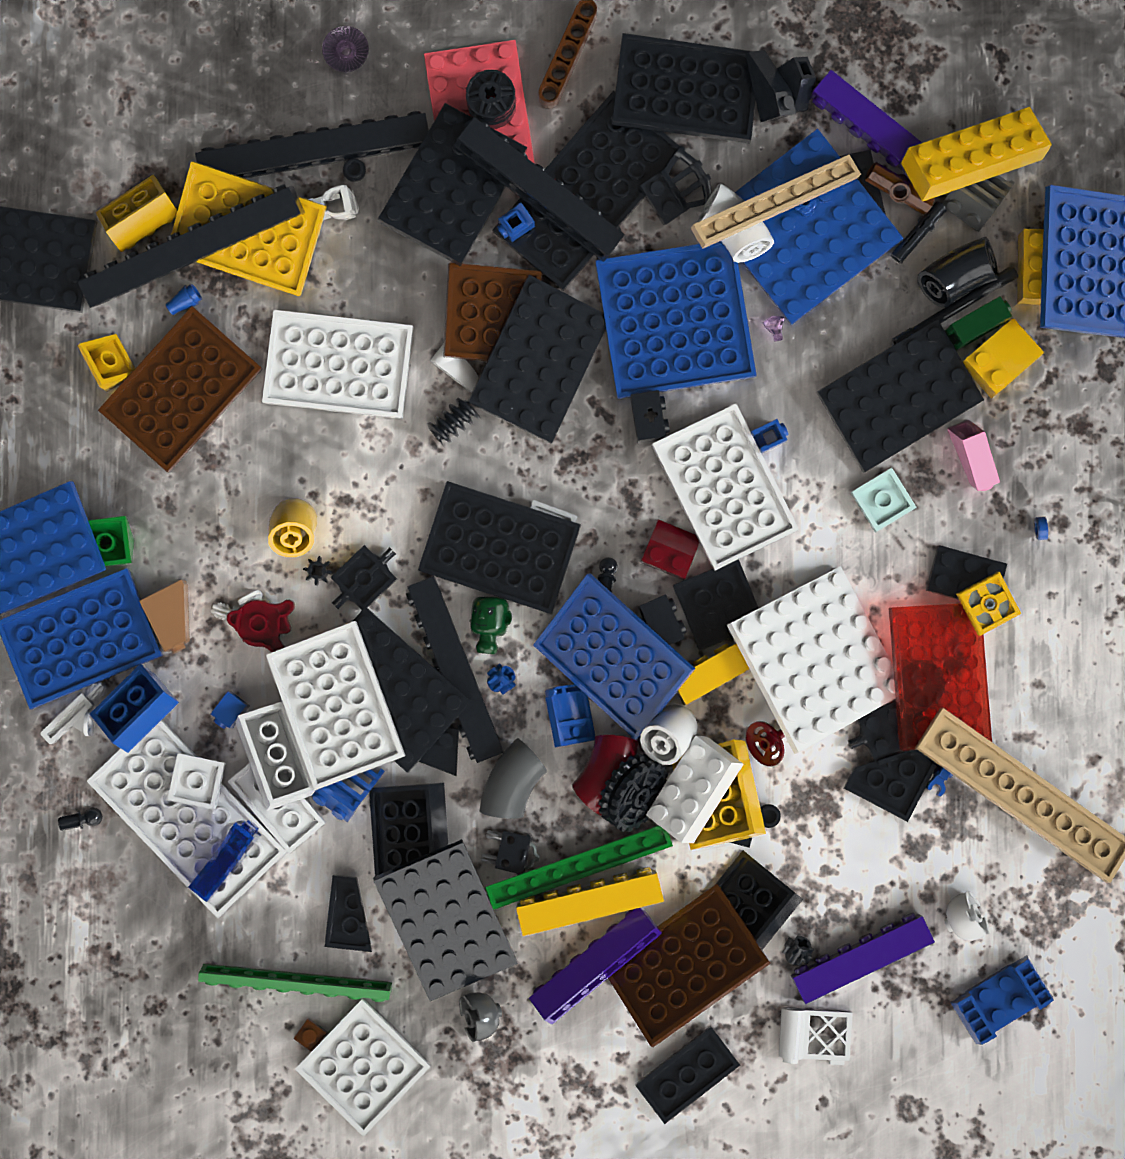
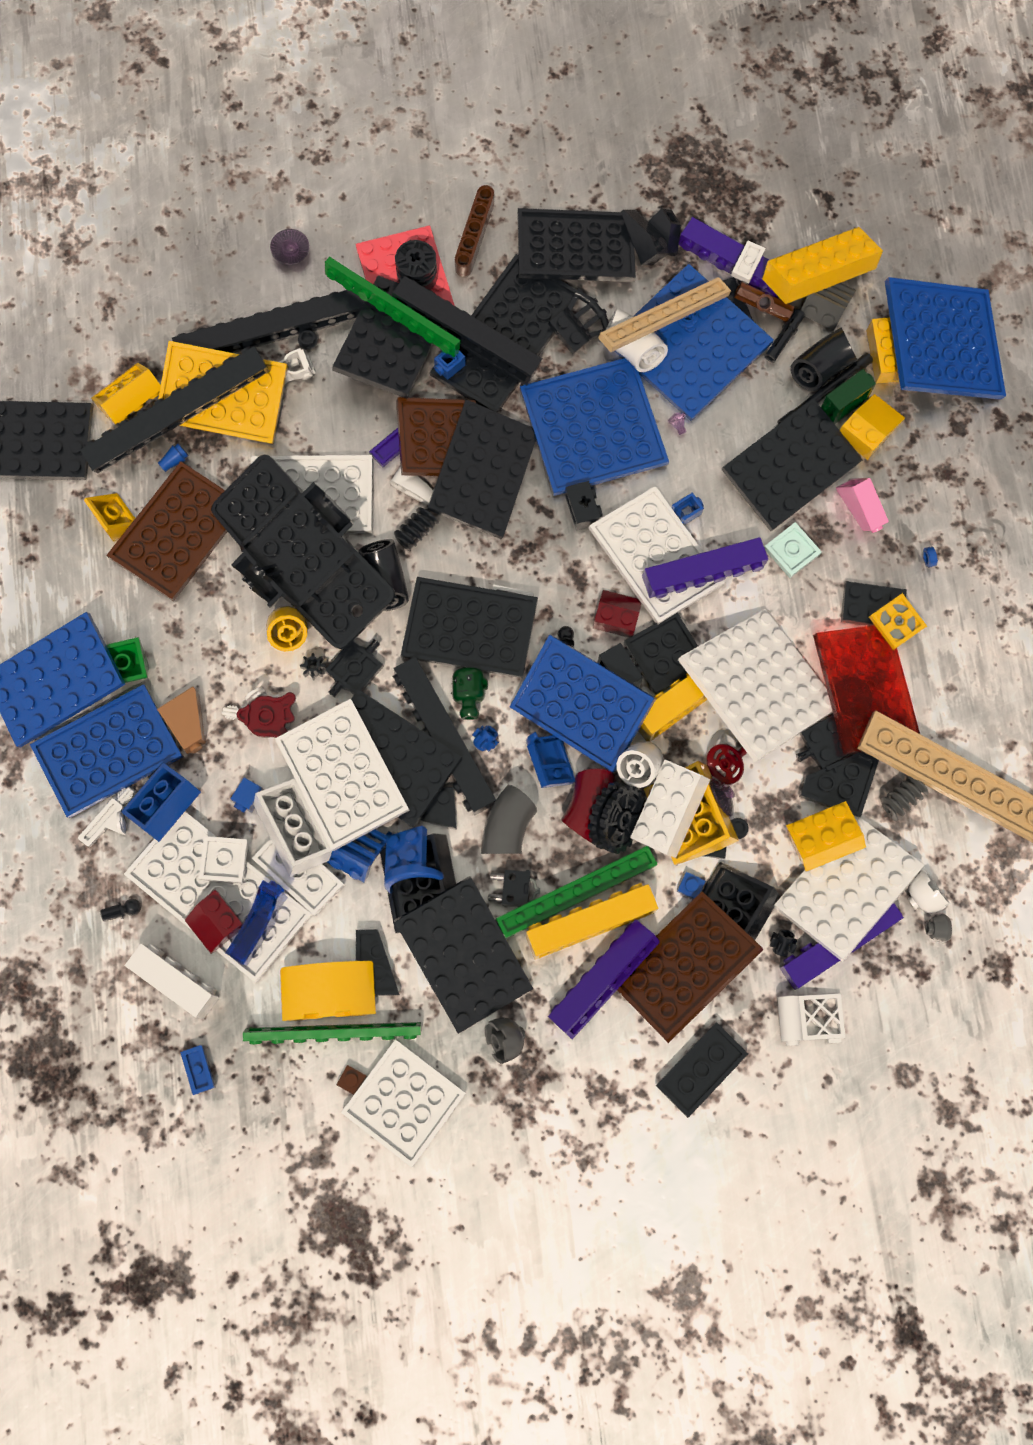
camera: 15 degrees left, 10 degrees down
blue plate [926,764,953,797] -> none
blue plate [950,955,1054,1045] -> none
none -> white brick [124,943,220,1019]
none -> blue plate [180,1045,216,1095]
none -> dark red slope [185,890,246,954]
none -> black piece [212,454,395,649]
none -> yellow panel [280,961,376,1021]
none -> green plate [325,256,460,357]
none -> black brick [358,539,409,611]
none -> dark purple tile [369,428,400,468]
none -> blue piece [384,825,444,893]
none -> dark purple brick [642,537,768,599]
none -> blue plate [677,872,706,900]
none -> dish [710,777,735,816]
none -> white plate [731,241,766,284]
none -> white plate [774,816,924,962]
none -> yellow brick [786,801,866,872]
none -> dark grey piece [881,776,929,822]
none -> dark grey cone [925,914,952,943]

